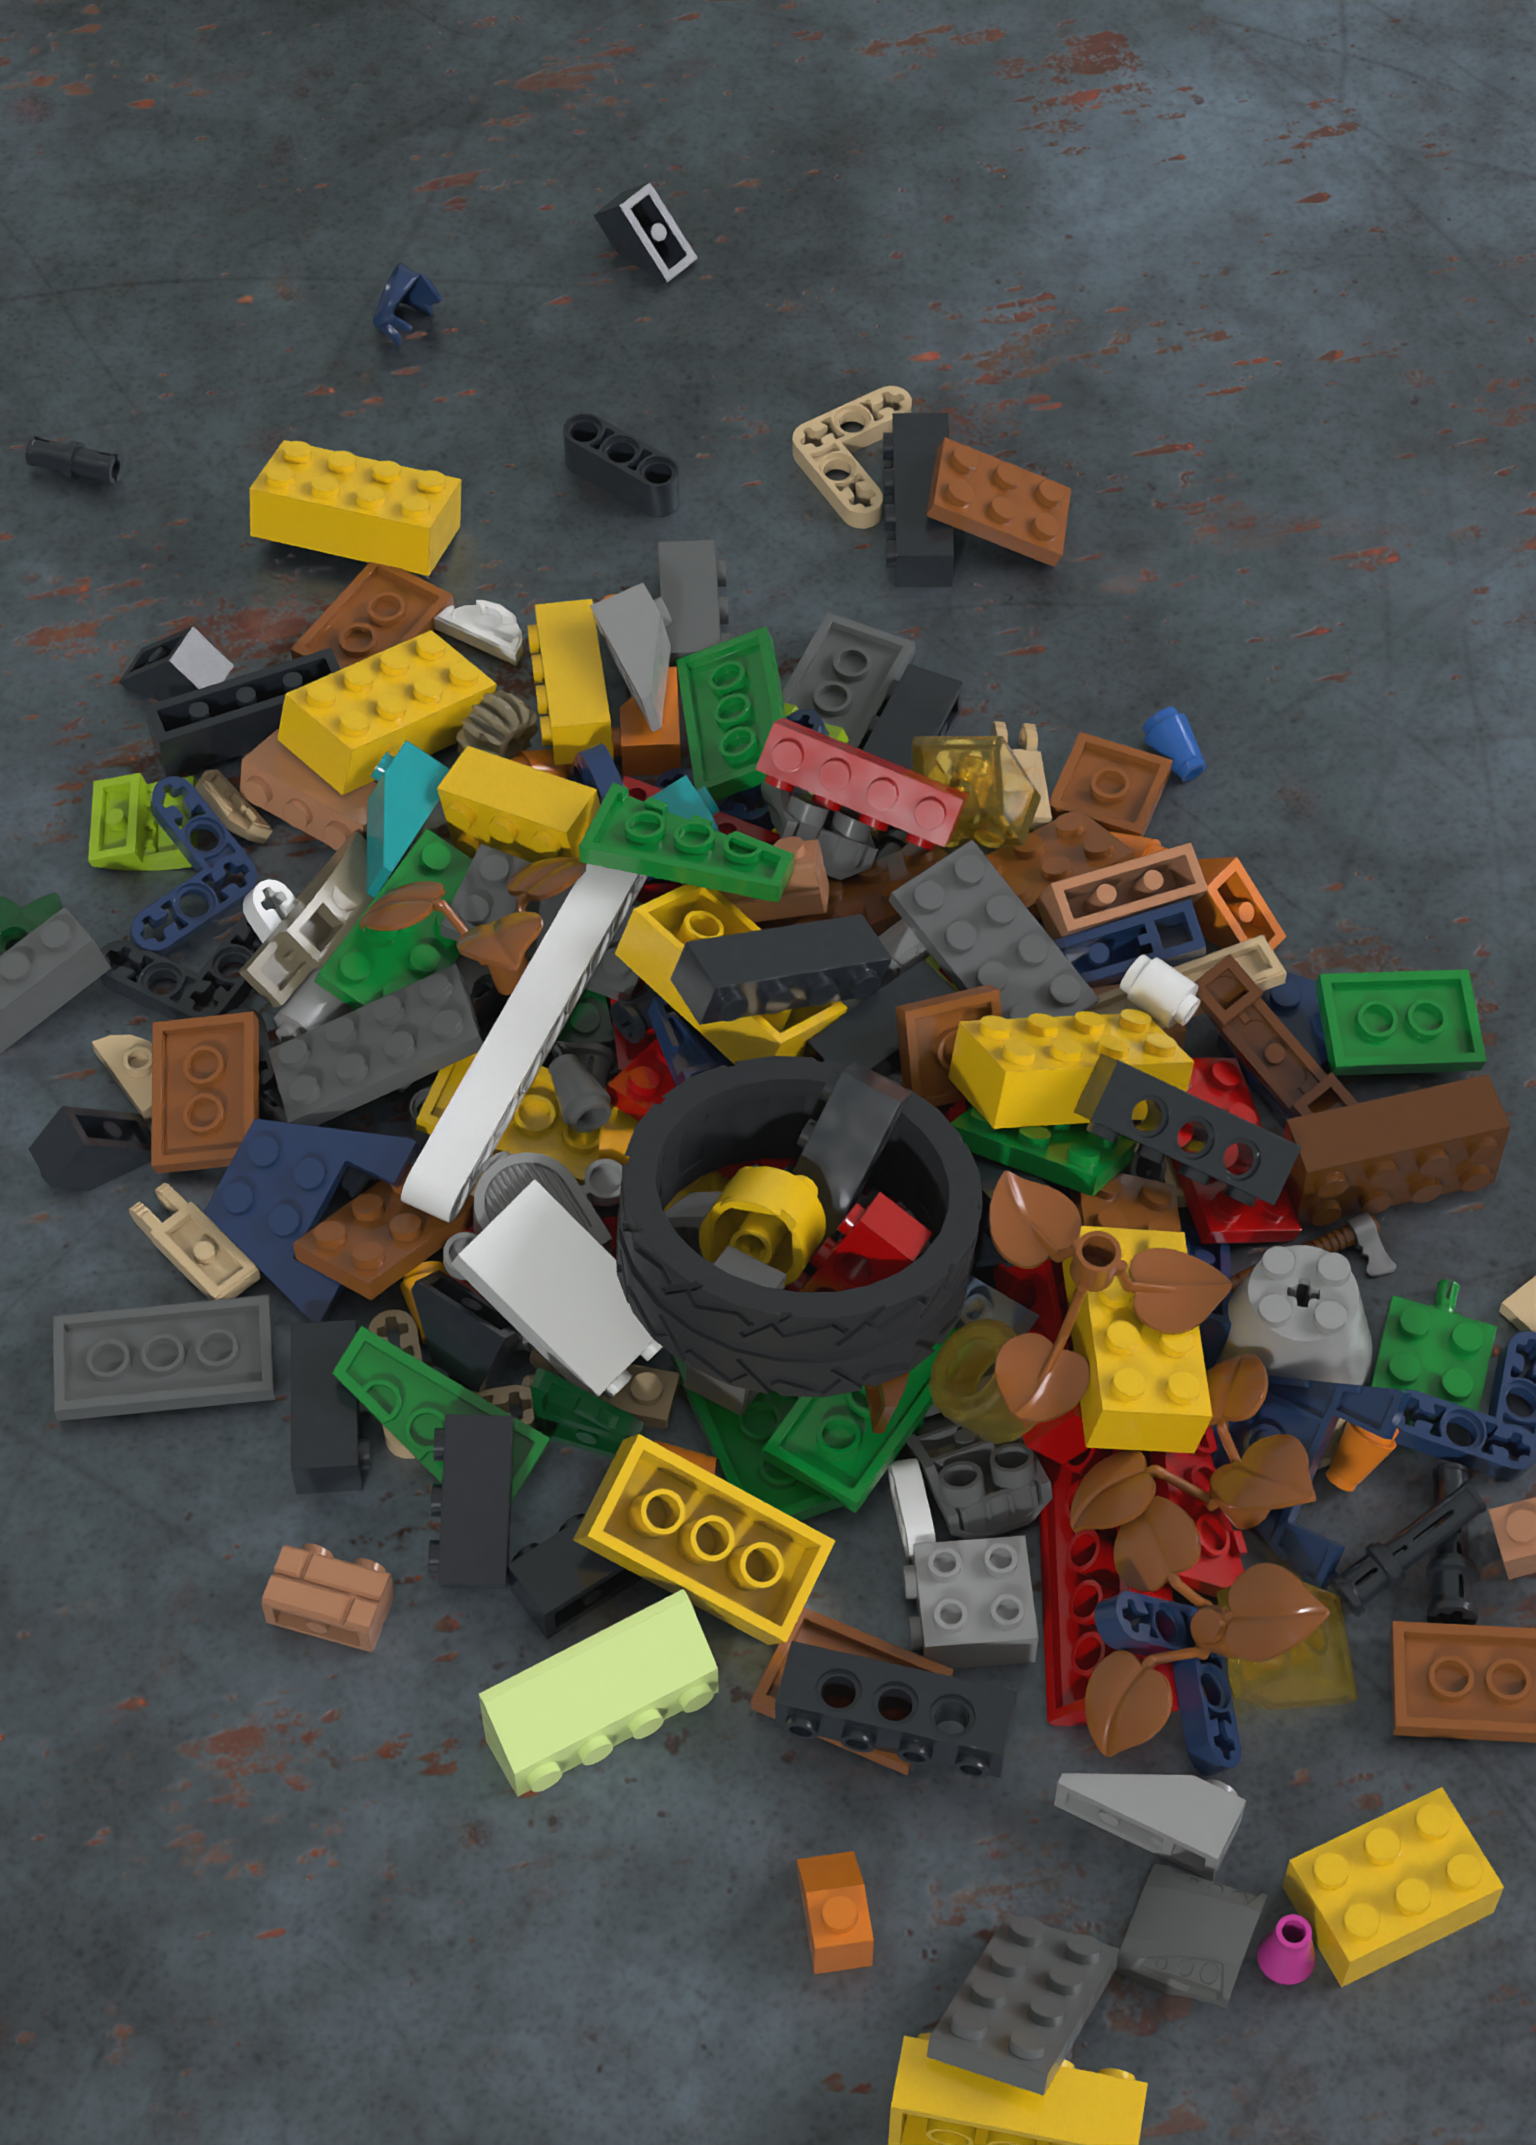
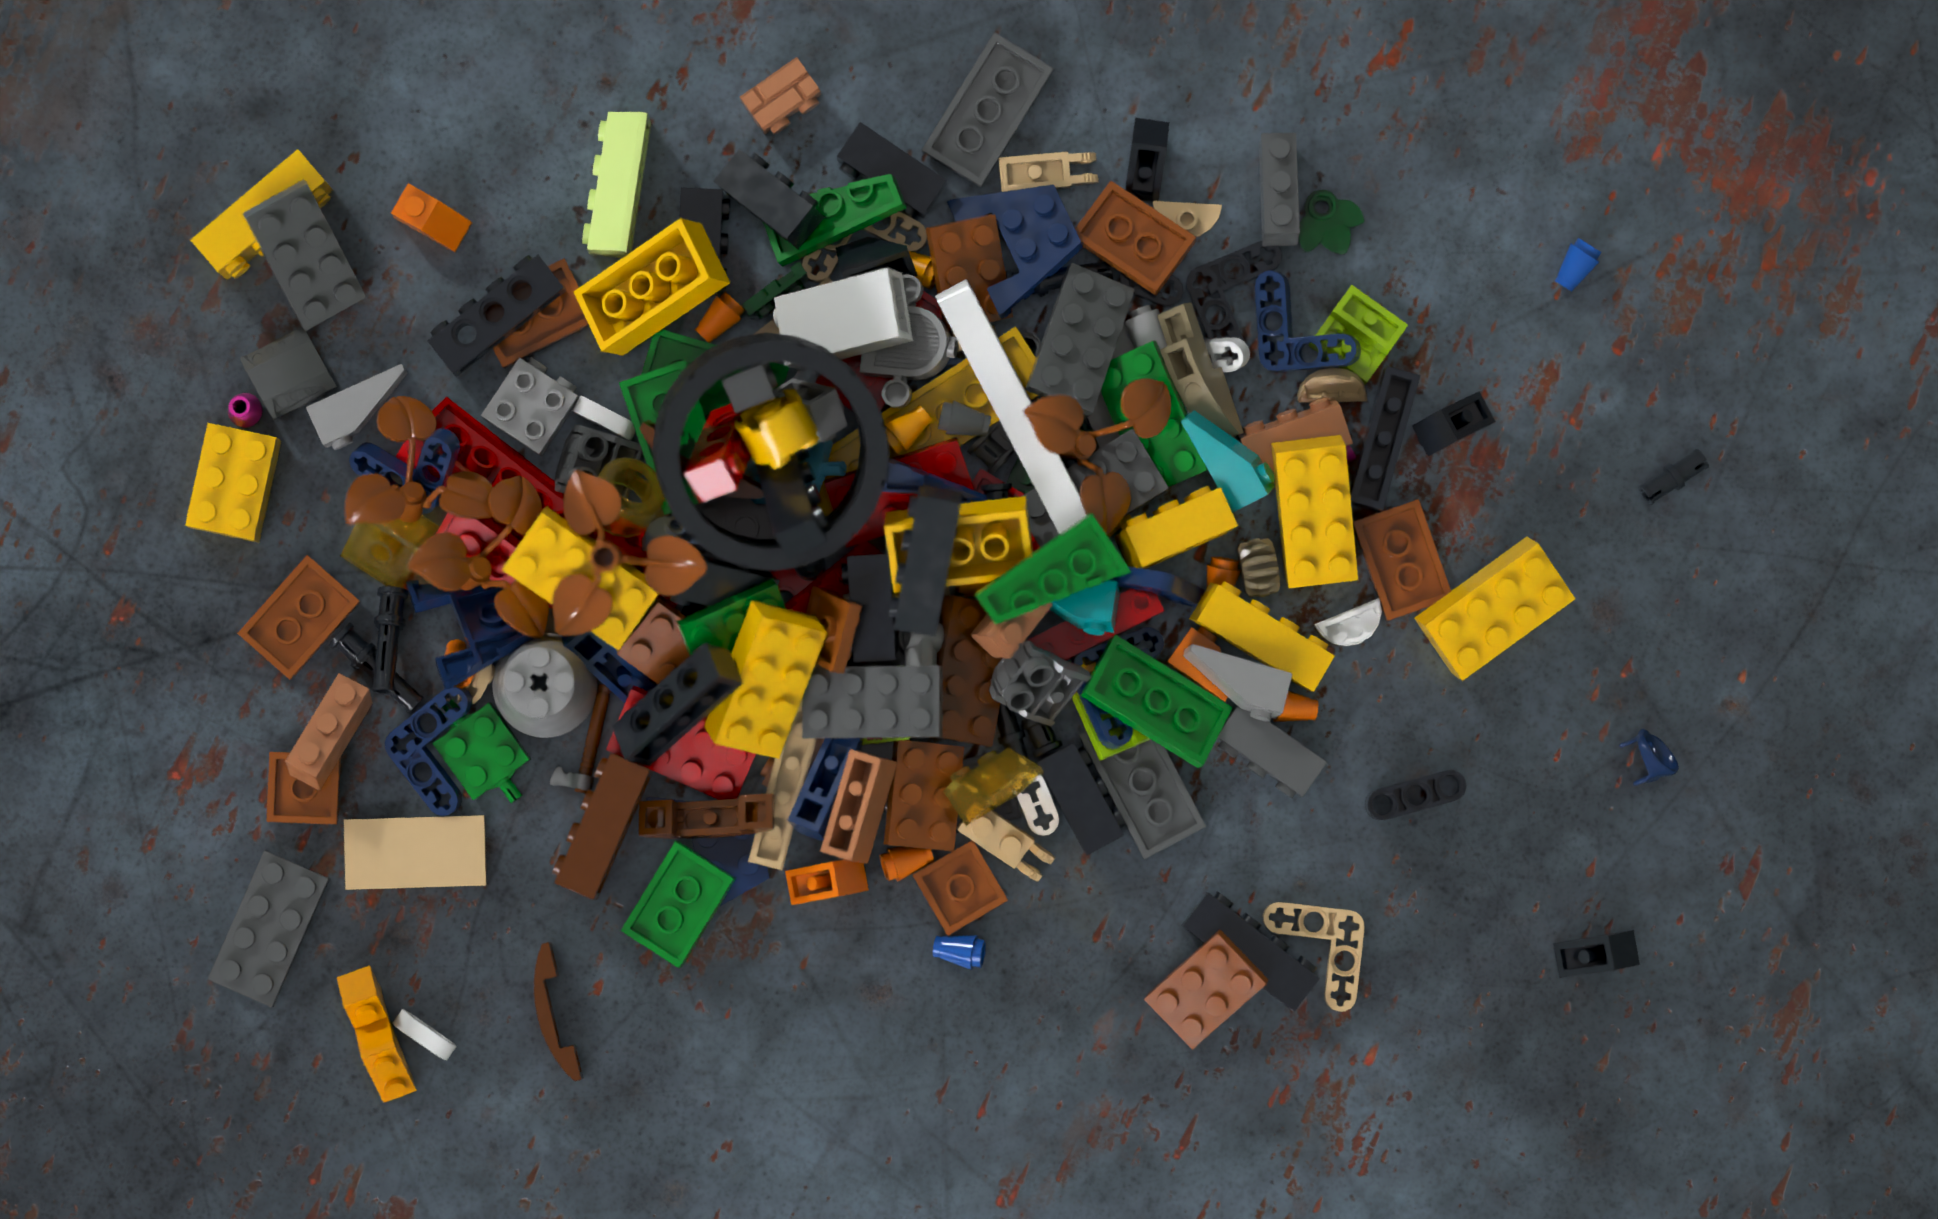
camera: 120 degrees right, 30 degrees up
brick [755,717,969,850] -> none
white brick [1120,954,1201,1028] -> none

